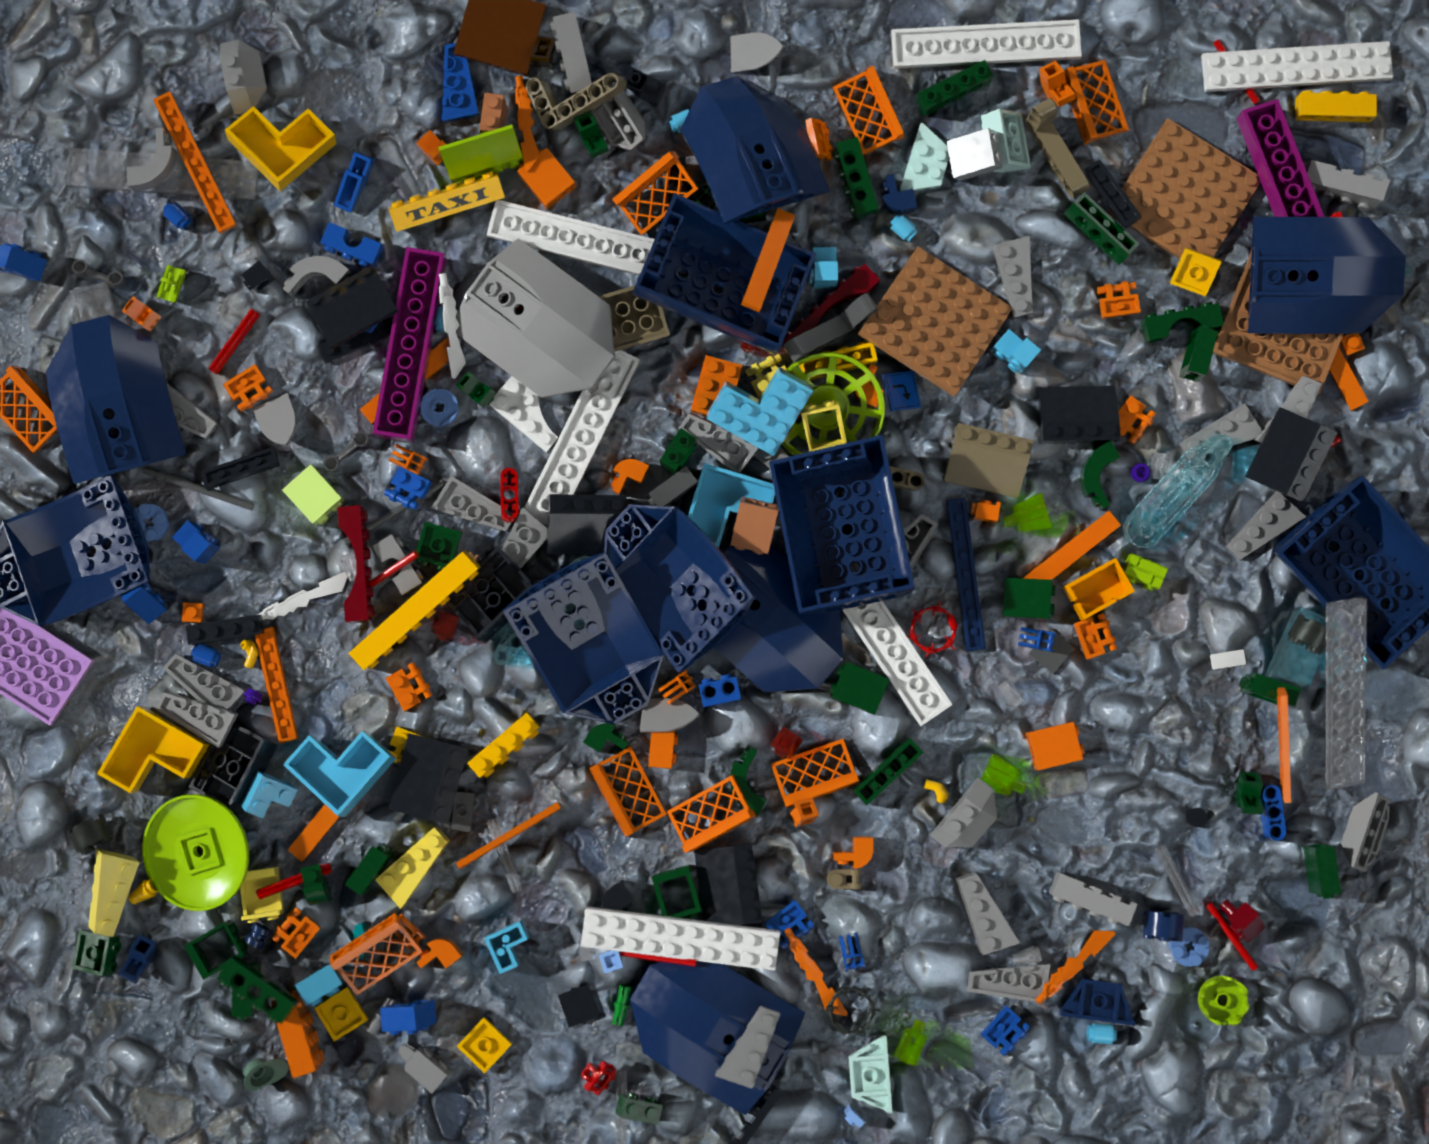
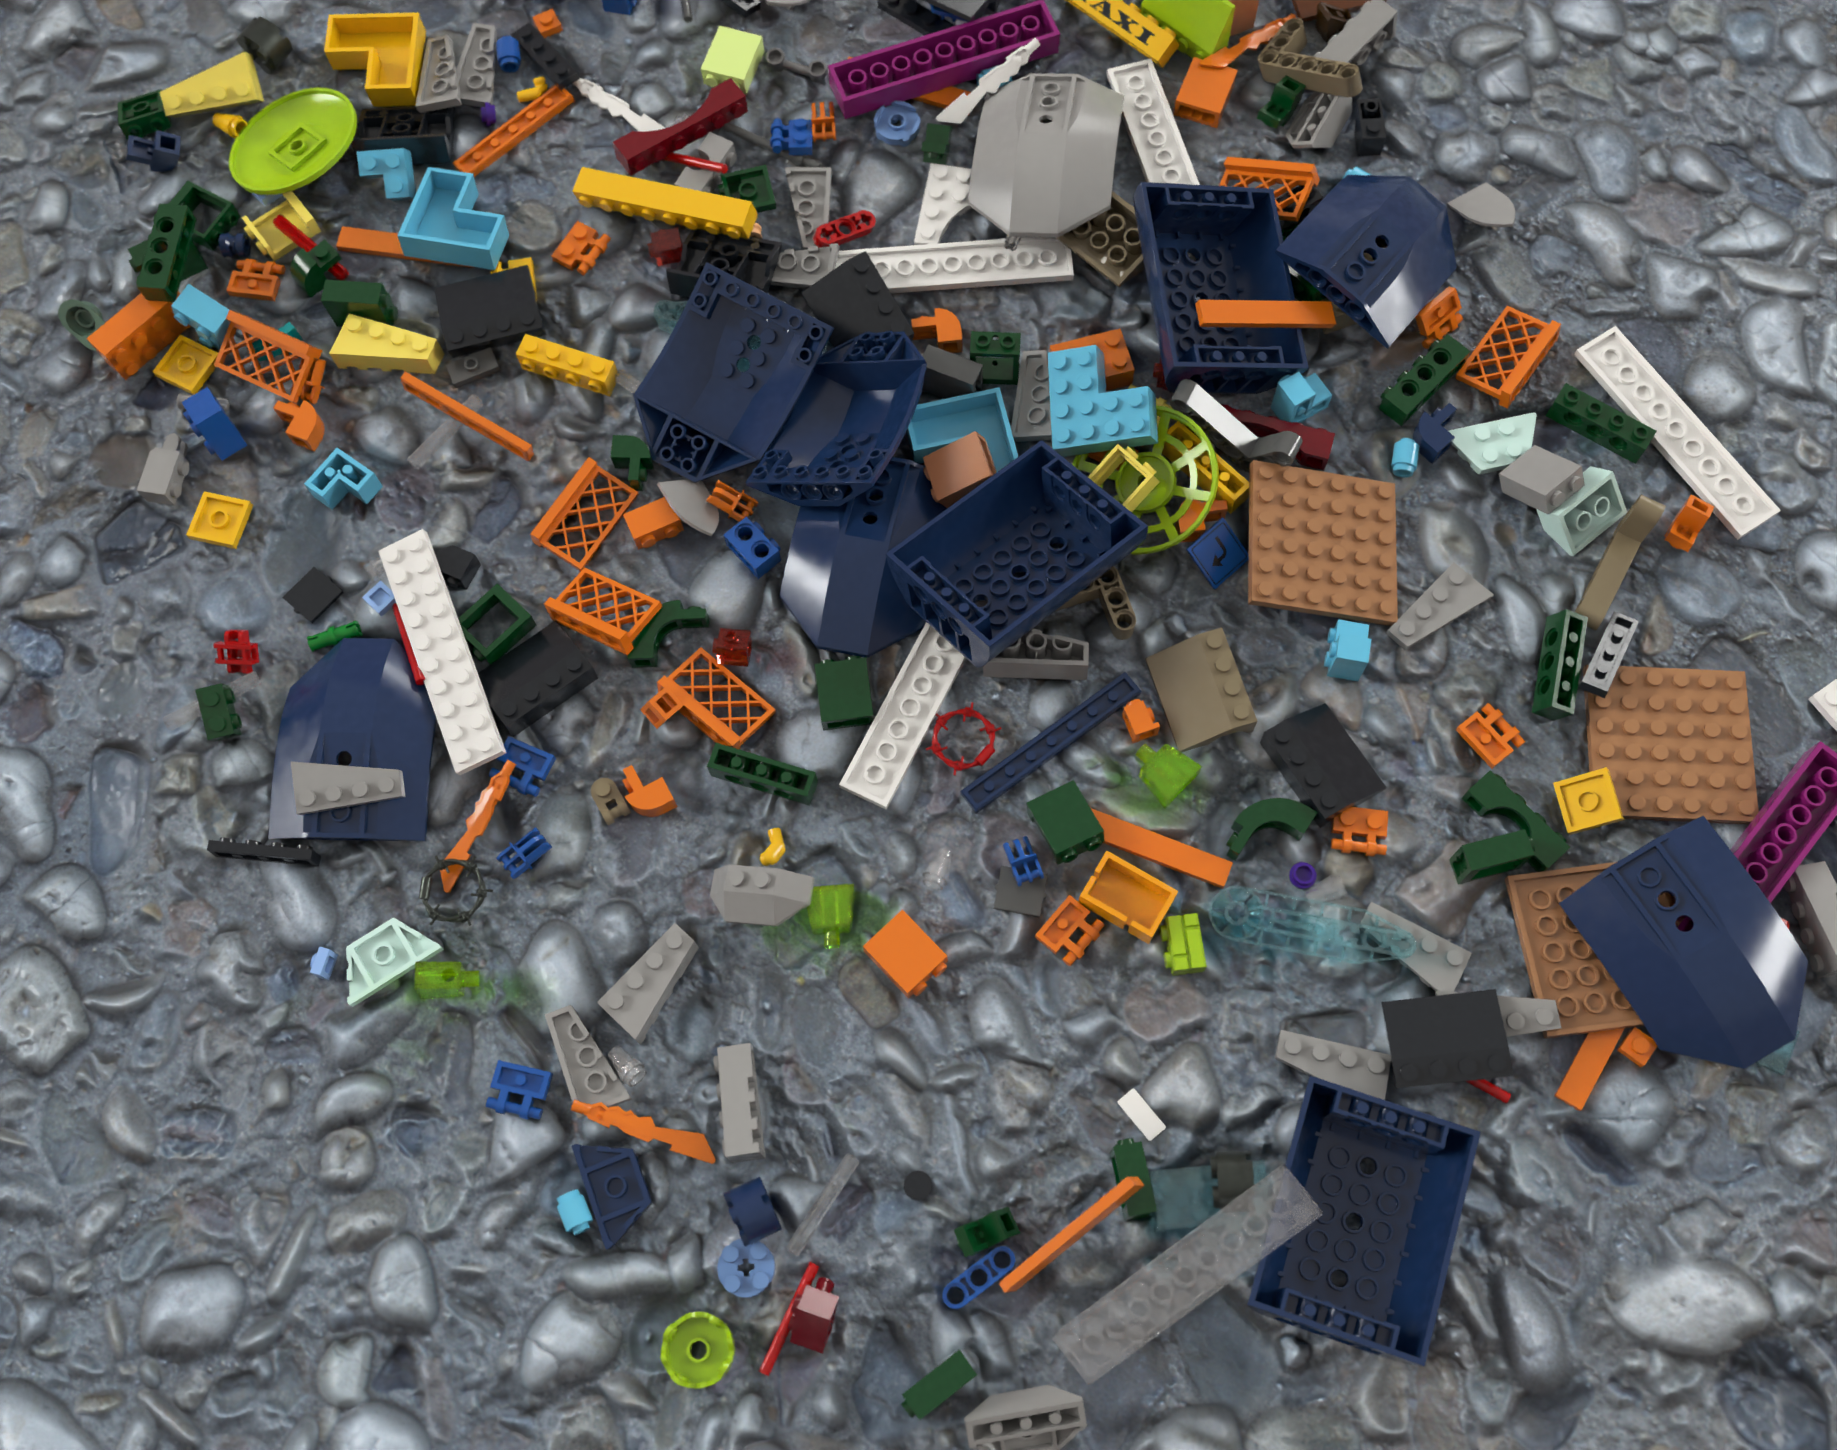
camera: 65 degrees right, 15 degrees down
orange fence [1064,60,1129,145] -> none

